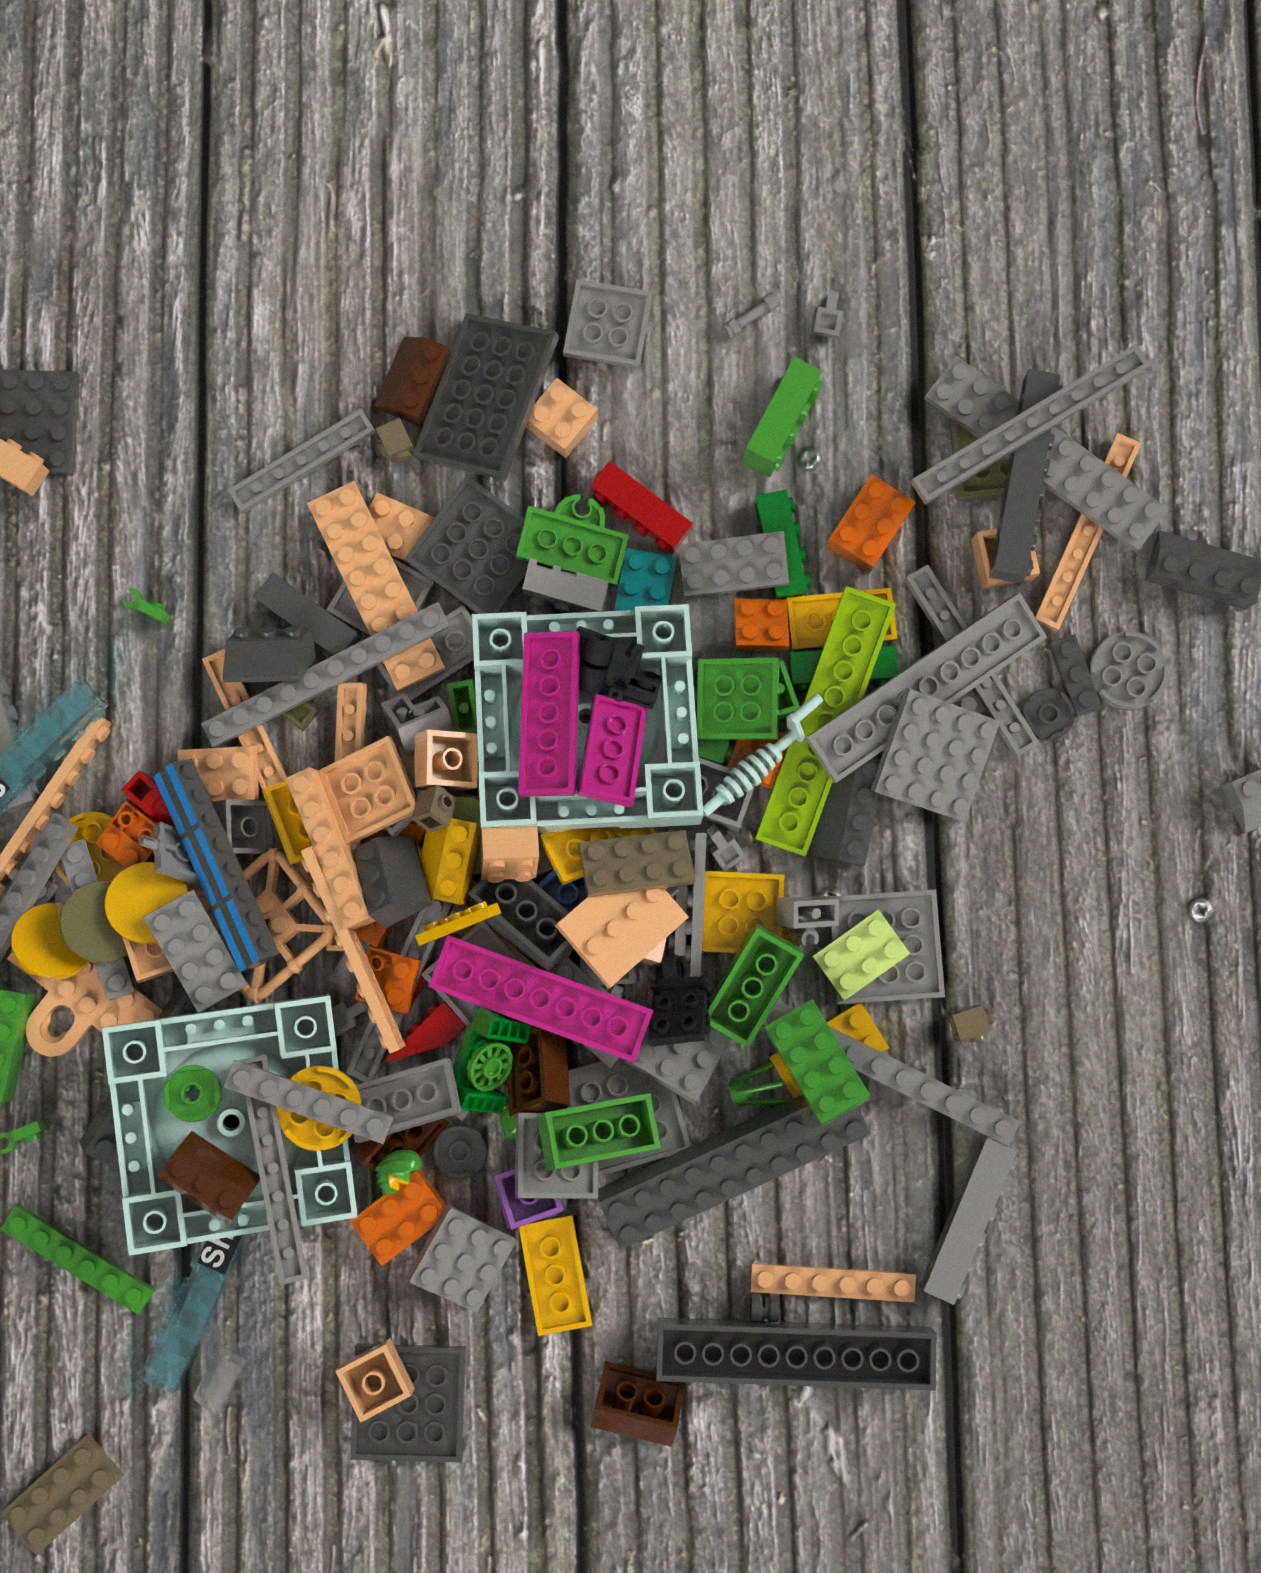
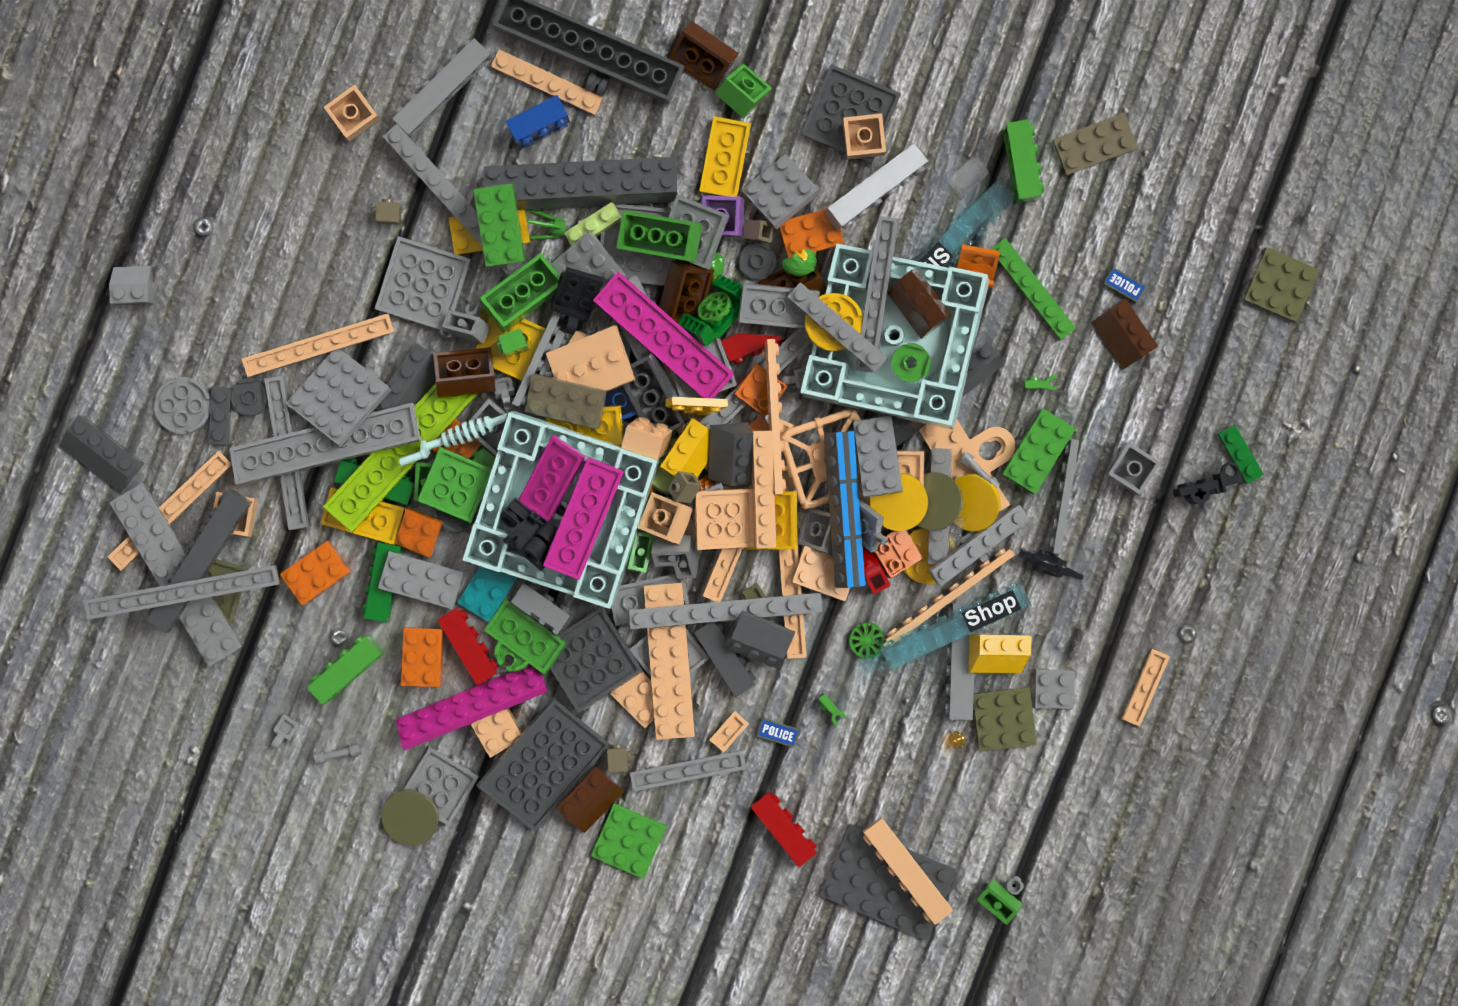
camera: 155 degrees left, 5 degrees up
yellowish green plate [812,909,910,1001] -> none
none -> light nougat plate [242,314,395,378]
none -> light nougat brick [324,85,380,142]
none -> olive tile [381,789,439,846]
none -> dark pink plate [395,664,548,751]
none -> orange brick [401,627,445,687]
none -> reddish brown slope [433,347,496,397]
none -> bright green brick [496,328,529,357]
none -> blue brick [506,95,570,148]
none -> yellowish green plate [564,202,622,246]
none -> bright green plate [591,802,667,879]
none -> light nougat plate [709,711,749,752]
none -> bright green slope [715,63,772,118]
none -> dark tan brick [742,220,774,243]
none -> red brick [751,791,817,867]
none -> tile [757,718,799,748]
none -> brick [823,144,928,231]
none -> bright green wheel [849,622,885,658]
none -> orange plate [956,244,1000,288]
none -> light grey bar [959,451,1000,488]
none -> bright green brick [1002,119,1044,204]

